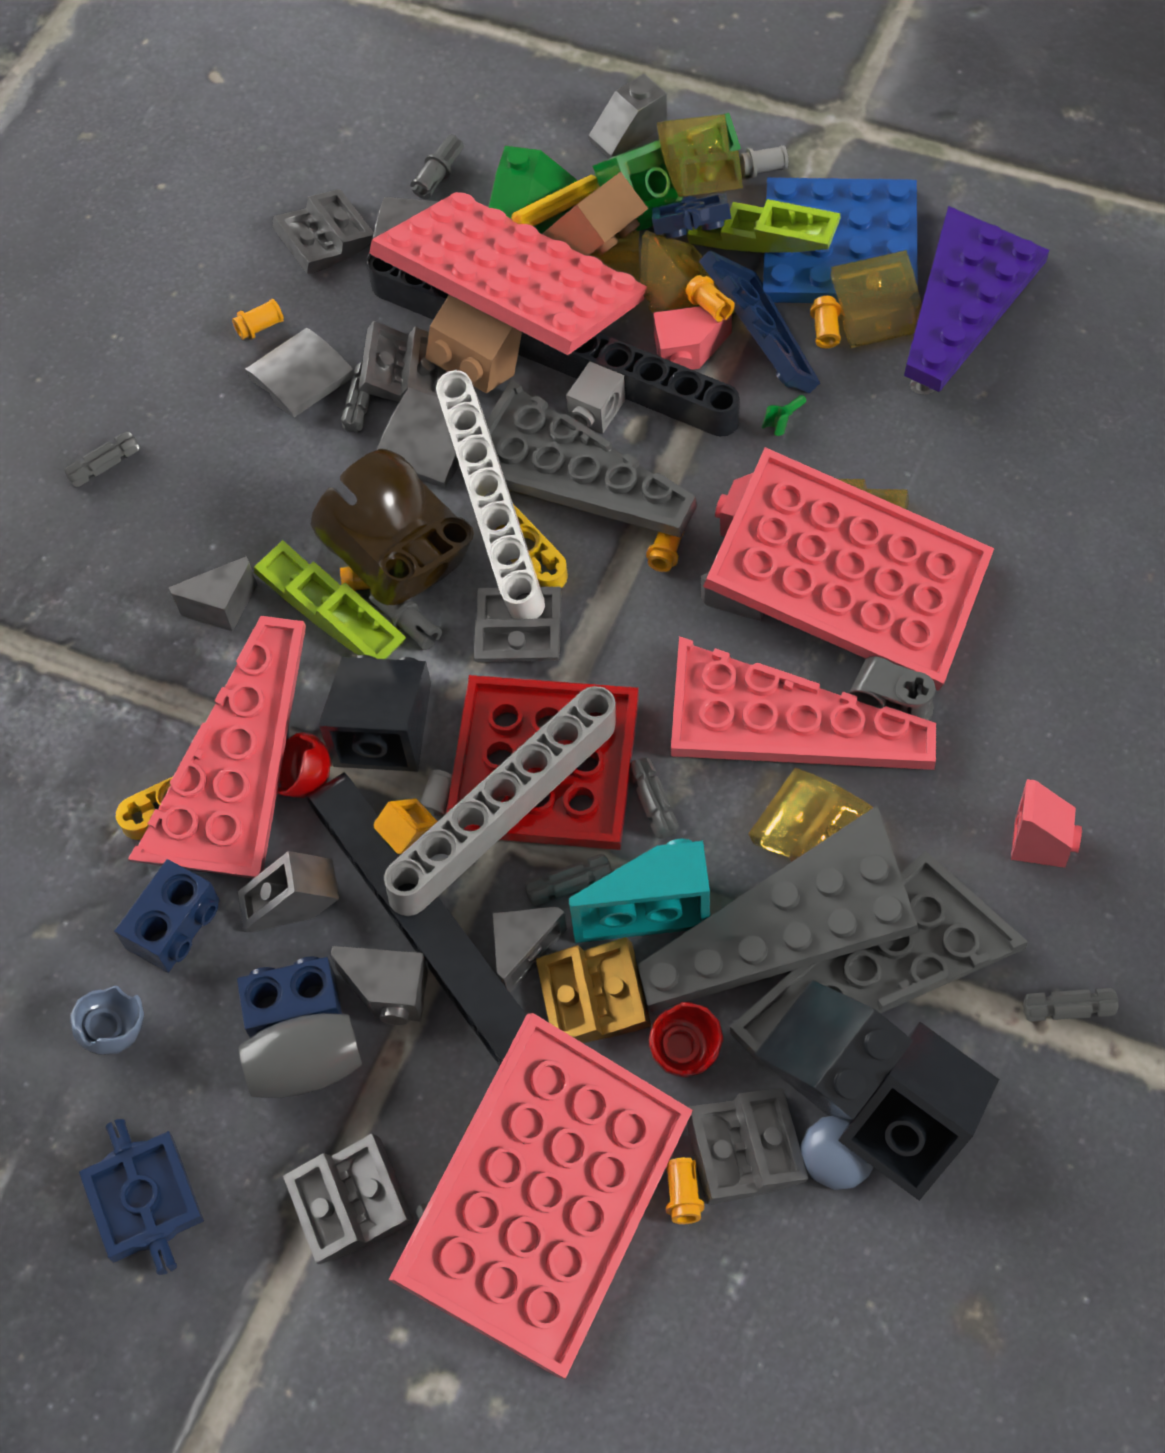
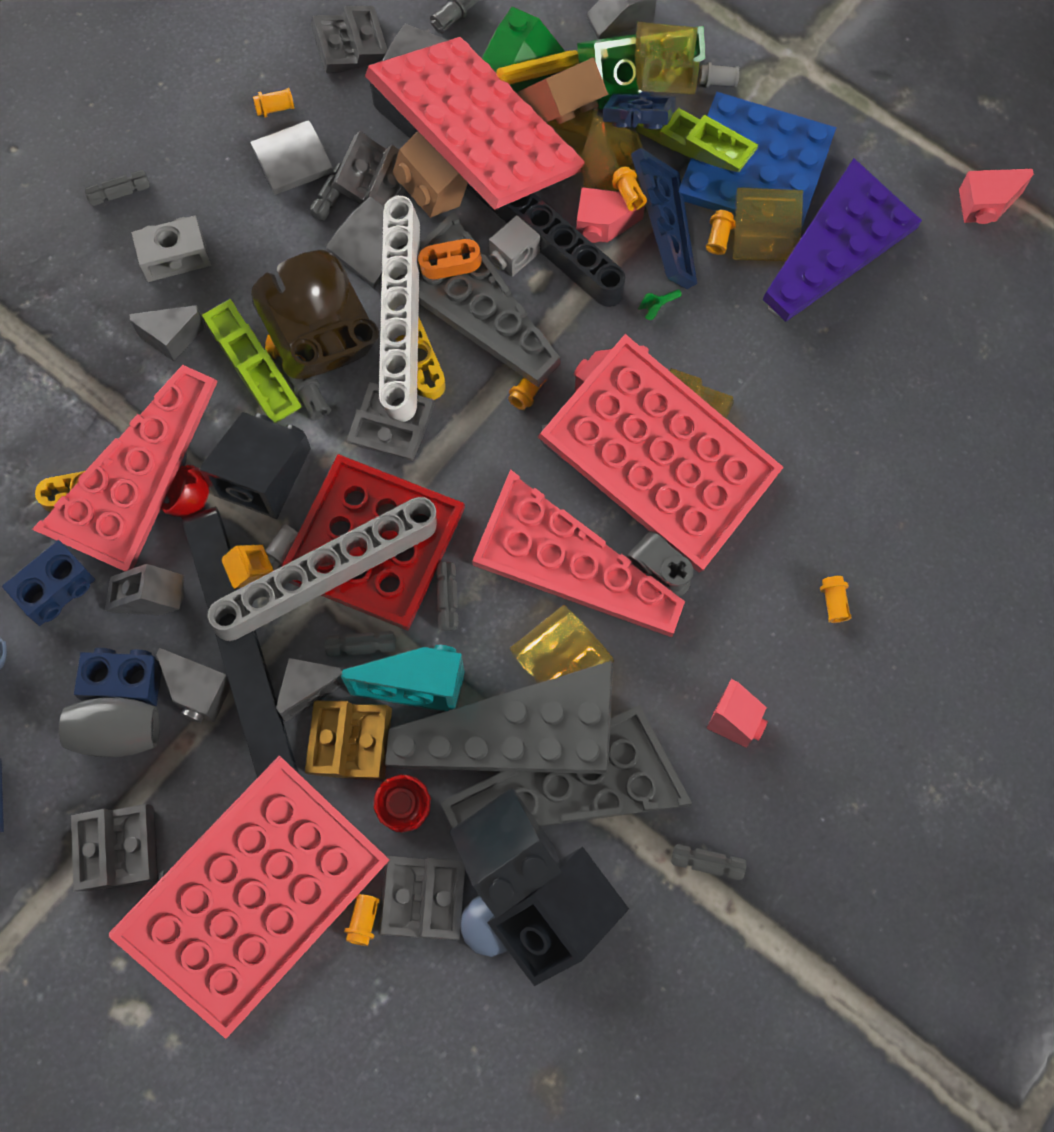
camera: 10 degrees right, 10 degrees up
none -> light grey brick [131,215,211,282]
none -> orange beam [418,239,482,279]
none -> light orange pin [820,576,852,623]
none -> coral slope [959,169,1034,224]

